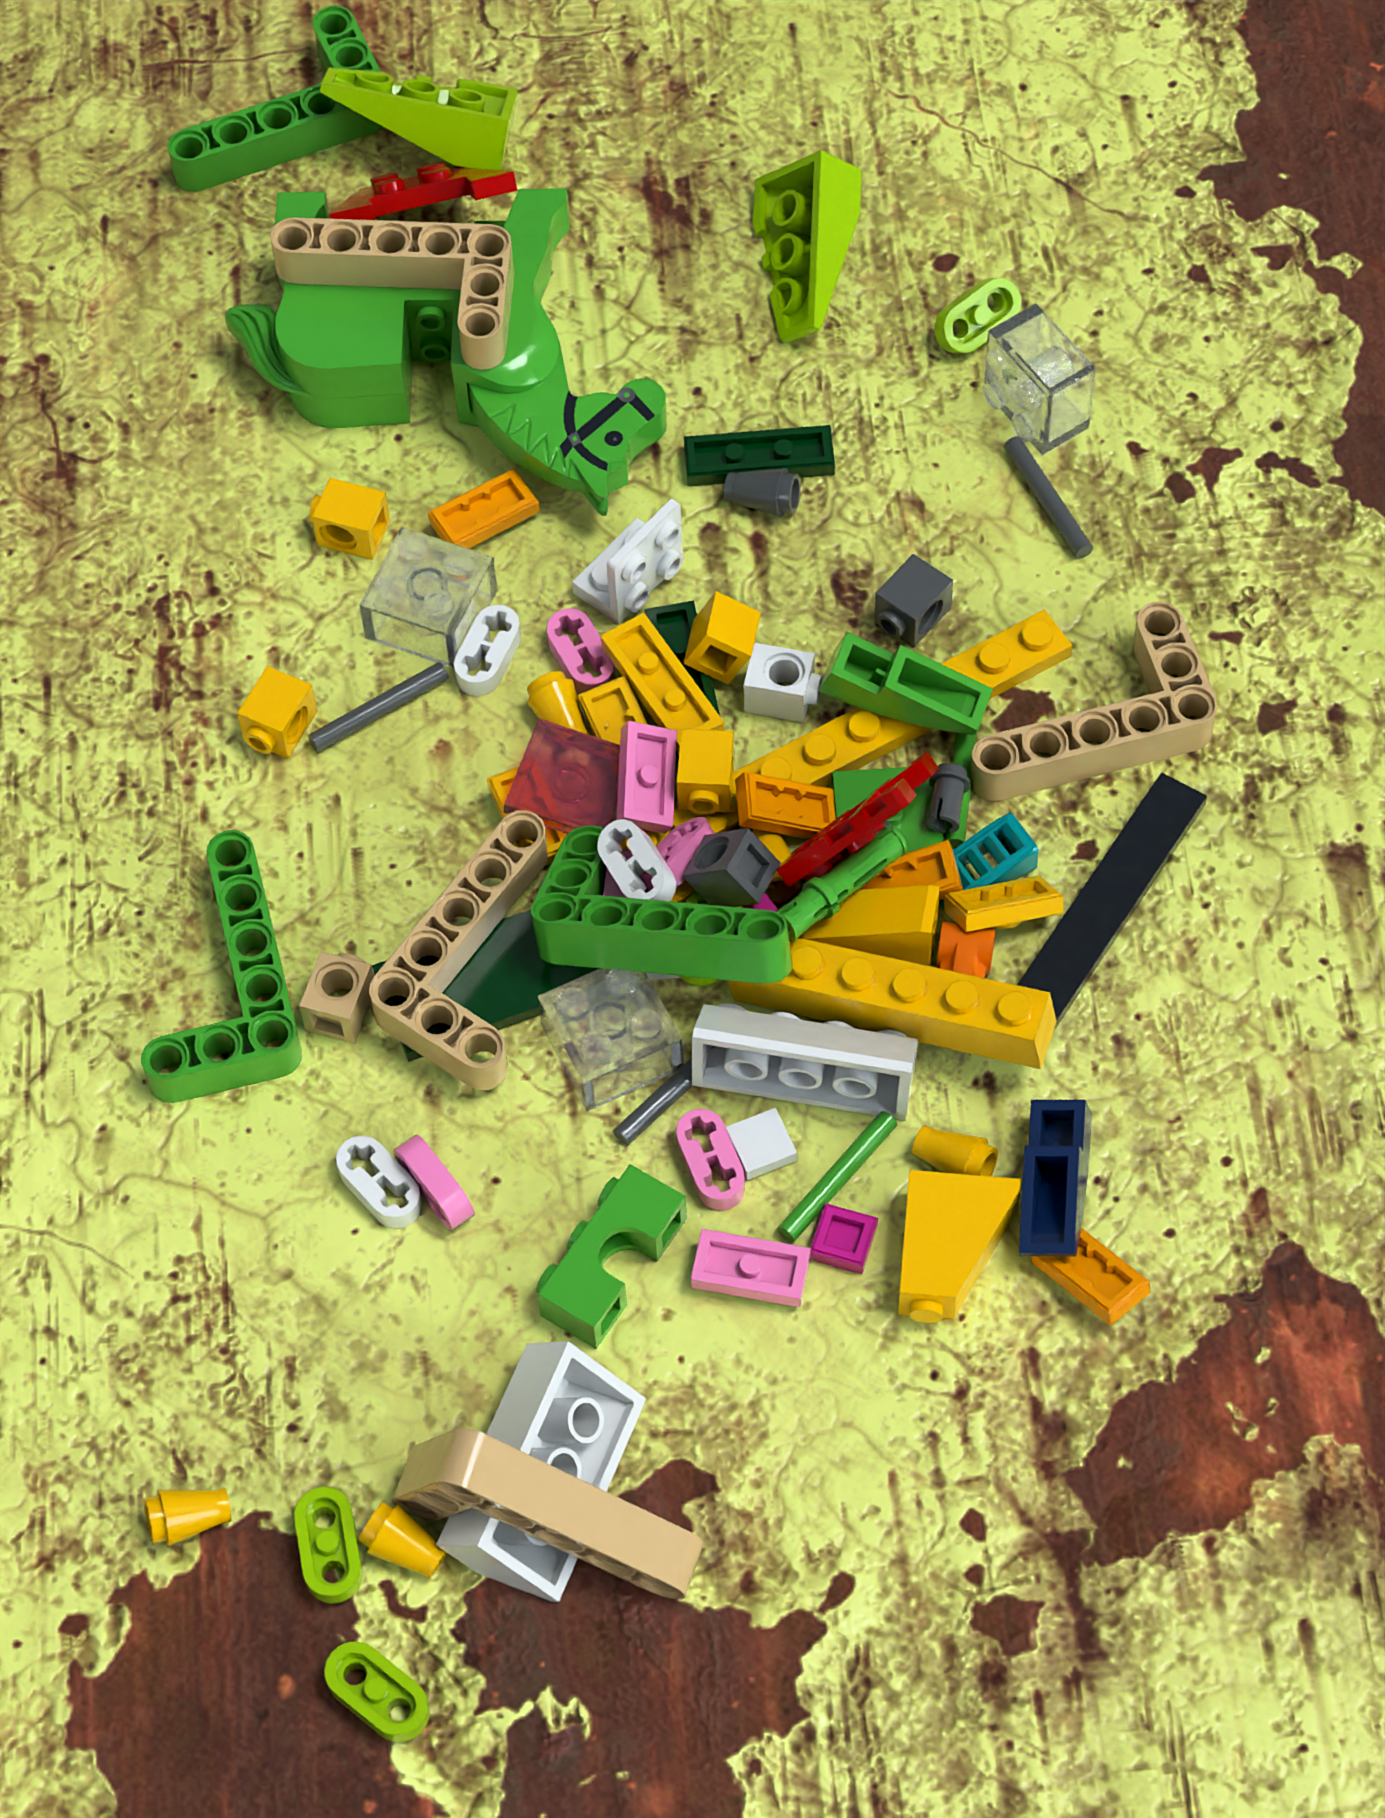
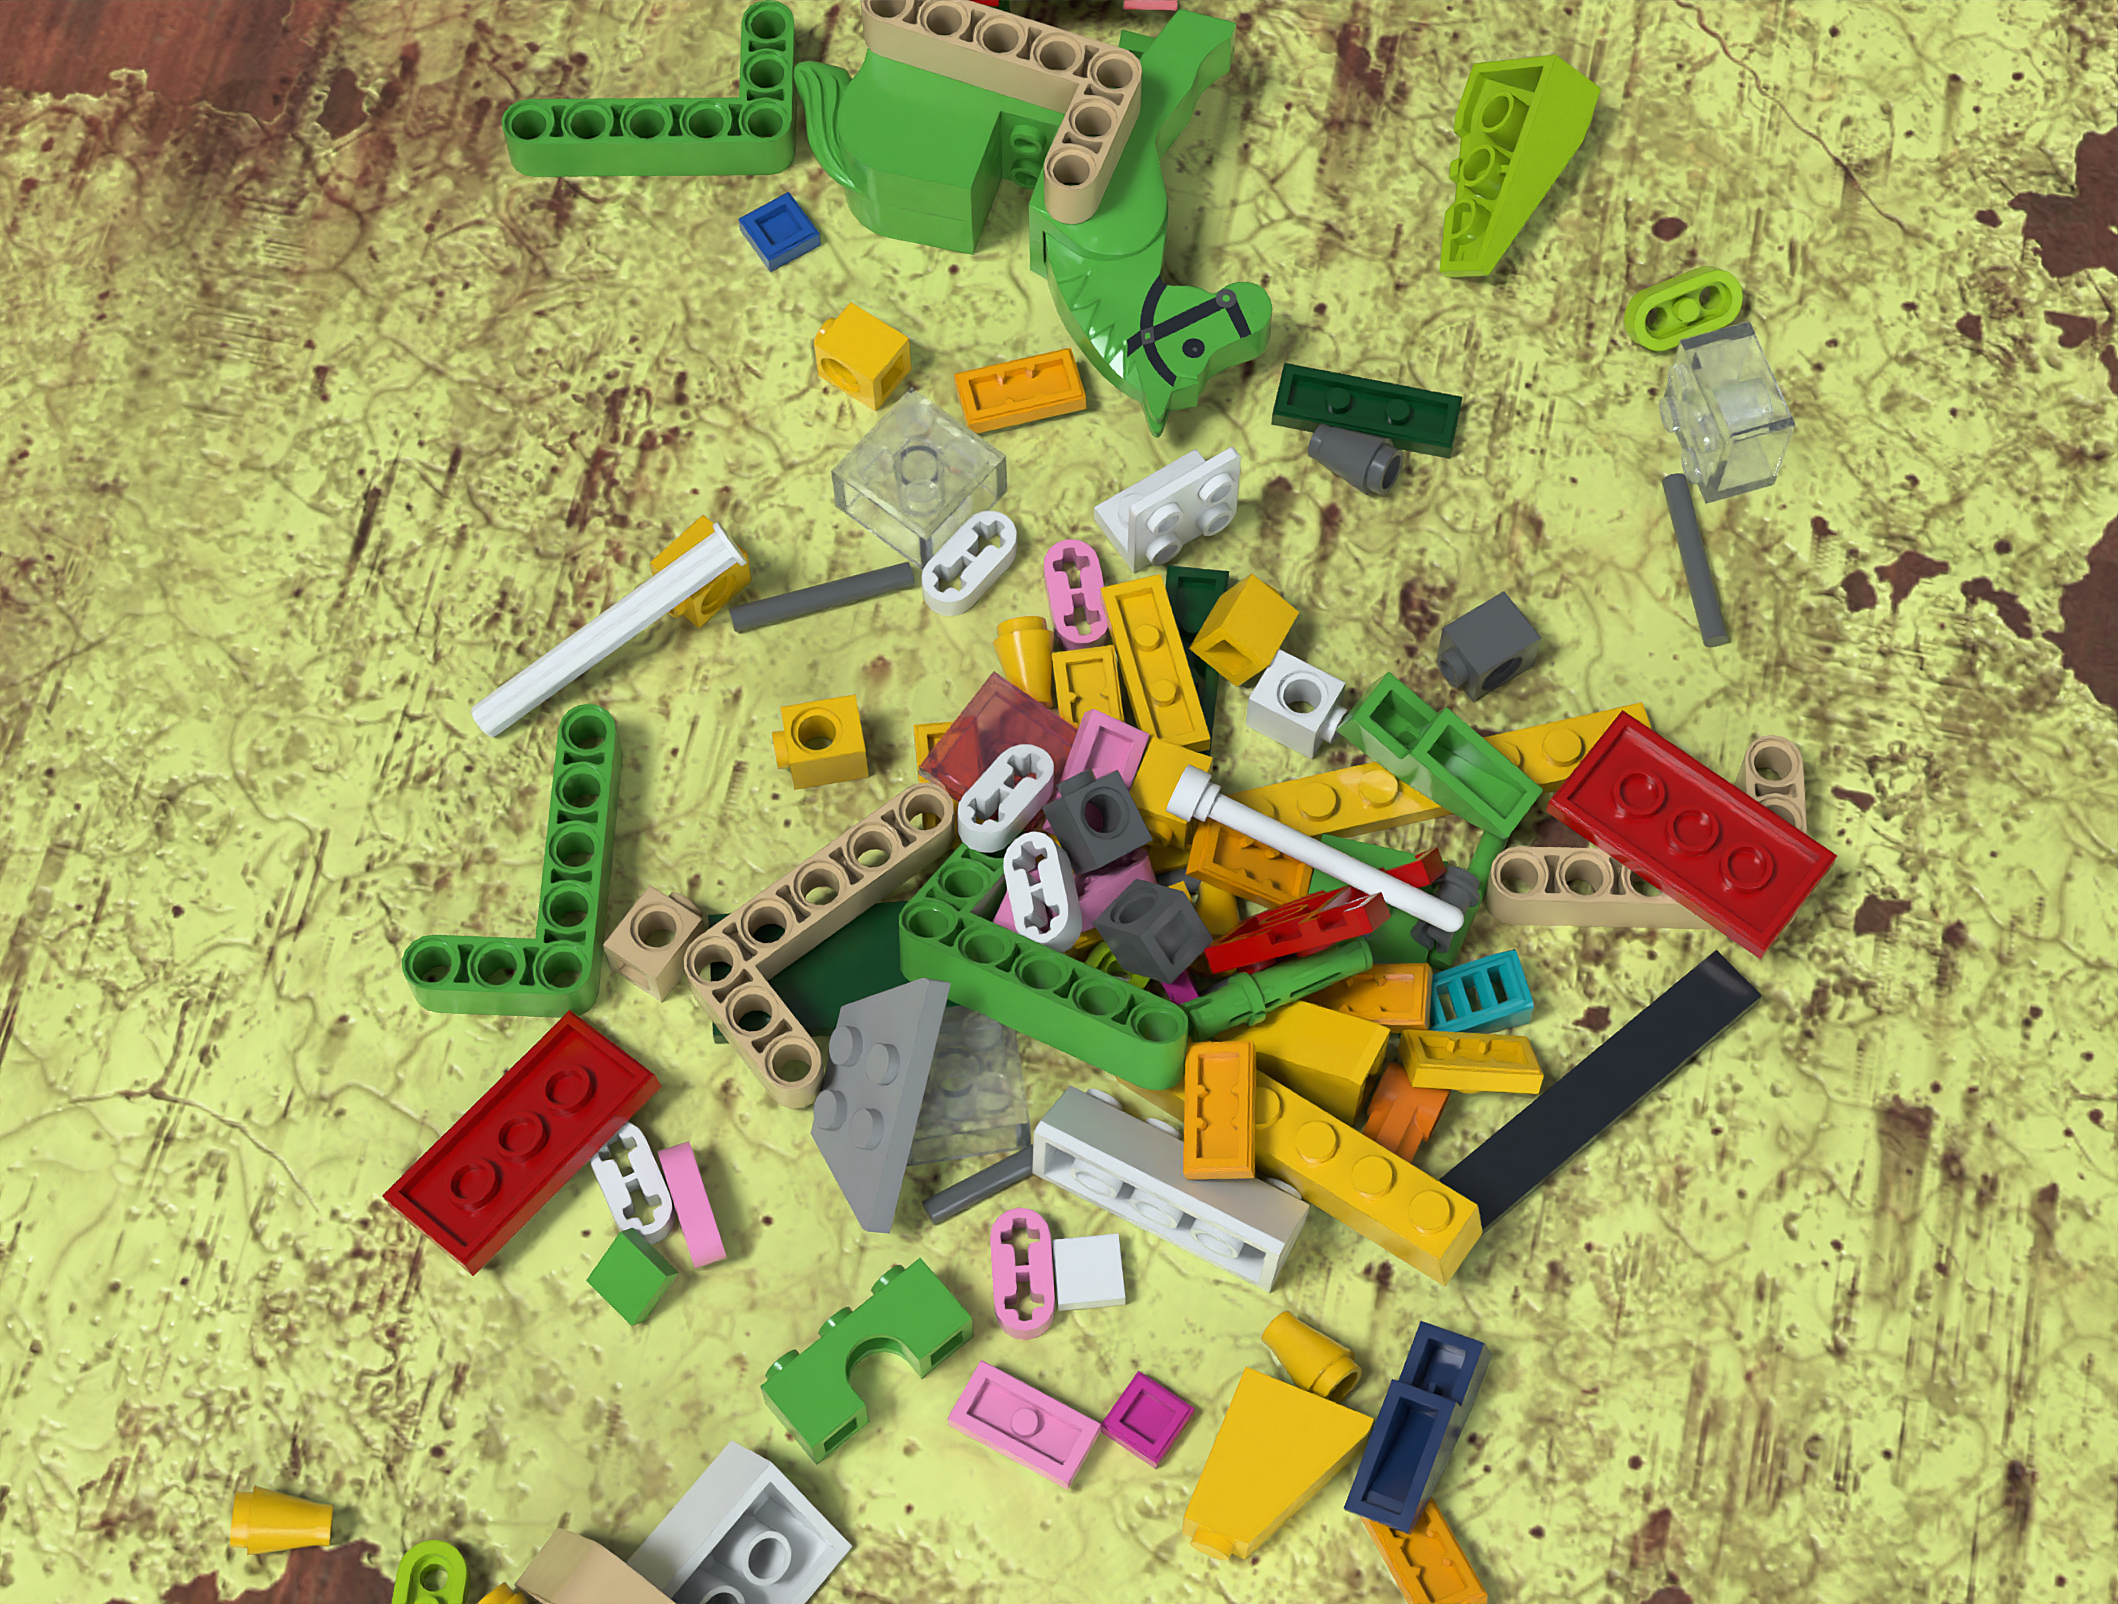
camera: 15 degrees right, 5 degrees up
bright green bar [777,1111,898,1243] -> none
none -> red tile [382,1010,662,1276]
none -> white axle [471,522,747,737]
none -> bright green beam [502,0,798,177]
none -> bright green tile [586,1228,679,1326]
none -> blue tile [738,192,821,272]
none -> yellow brick [772,694,869,790]
none -> light grey wing [810,978,951,1234]
none -> white beam [958,744,1054,853]
none -> dark grey brick [1041,768,1153,876]
none -> white piece [1166,764,1464,932]
none -> light orange plate [1183,1041,1256,1180]
none -> red tile [1546,710,1837,960]

